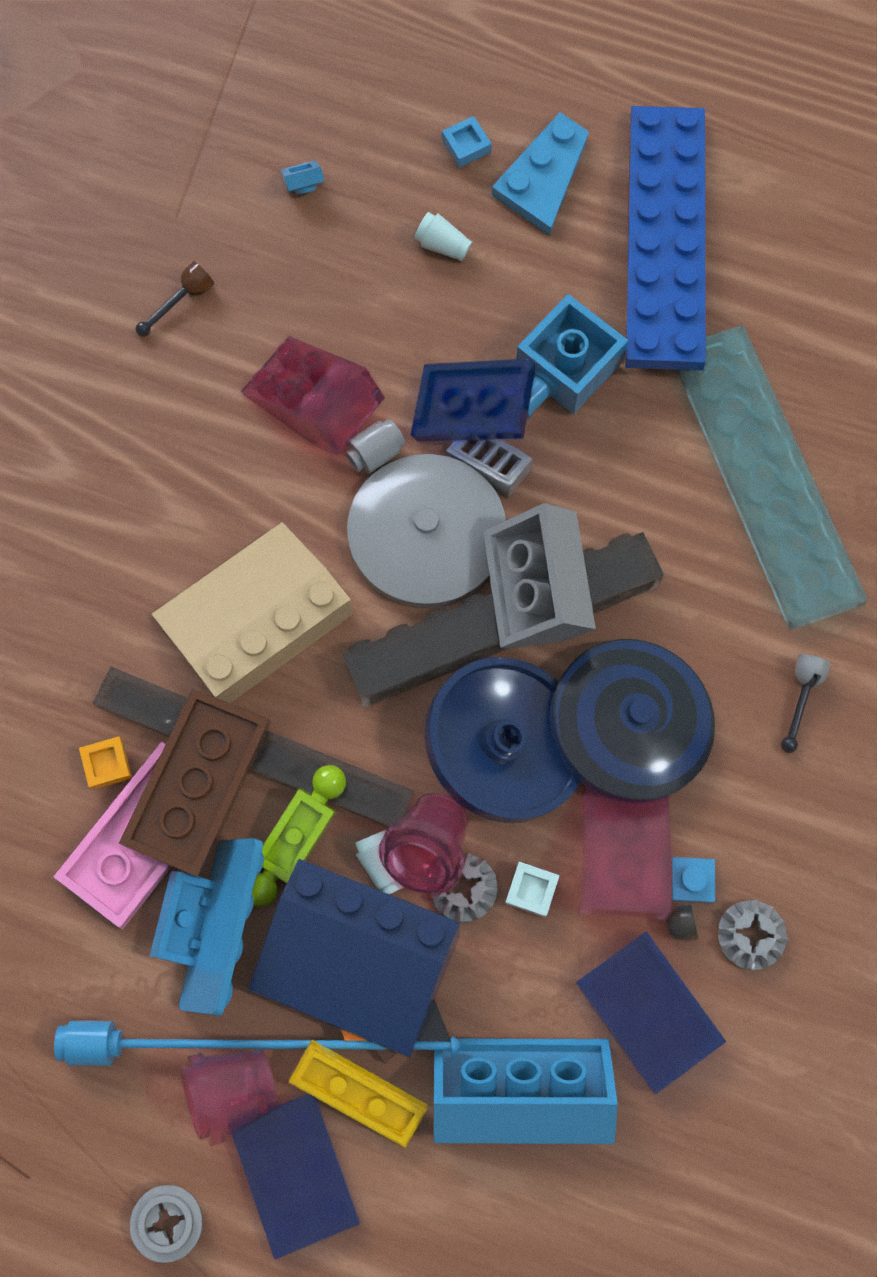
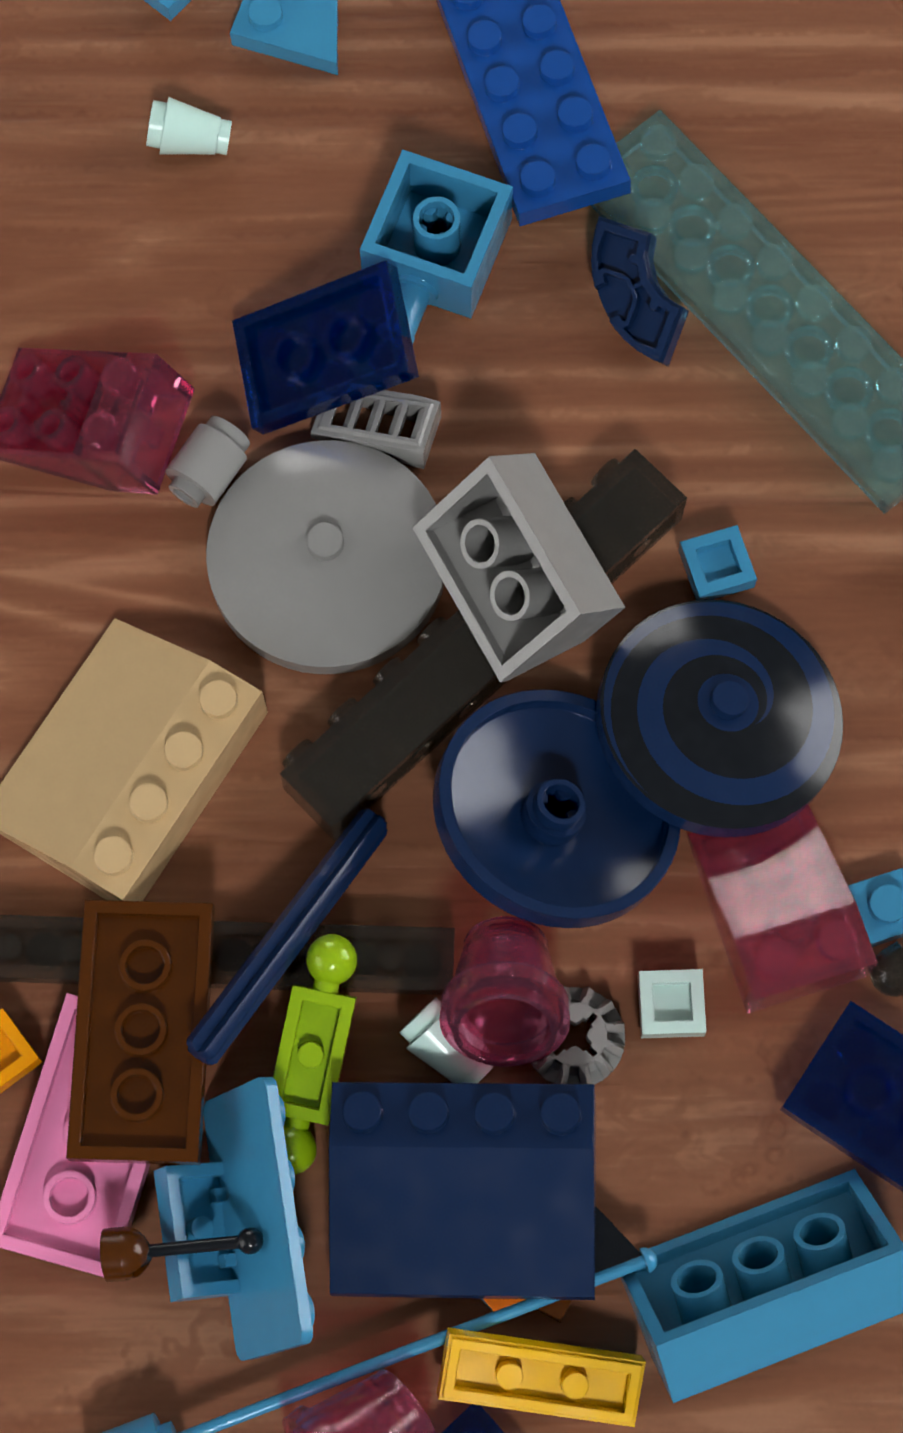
camera: 20 degrees left, 0 degrees up
none -> hinge [100,1227,263,1282]
none -> dark blue axle [186,808,388,1066]
none -> dark blue tile [591,216,689,367]
none -> dark azure plate [678,525,757,600]

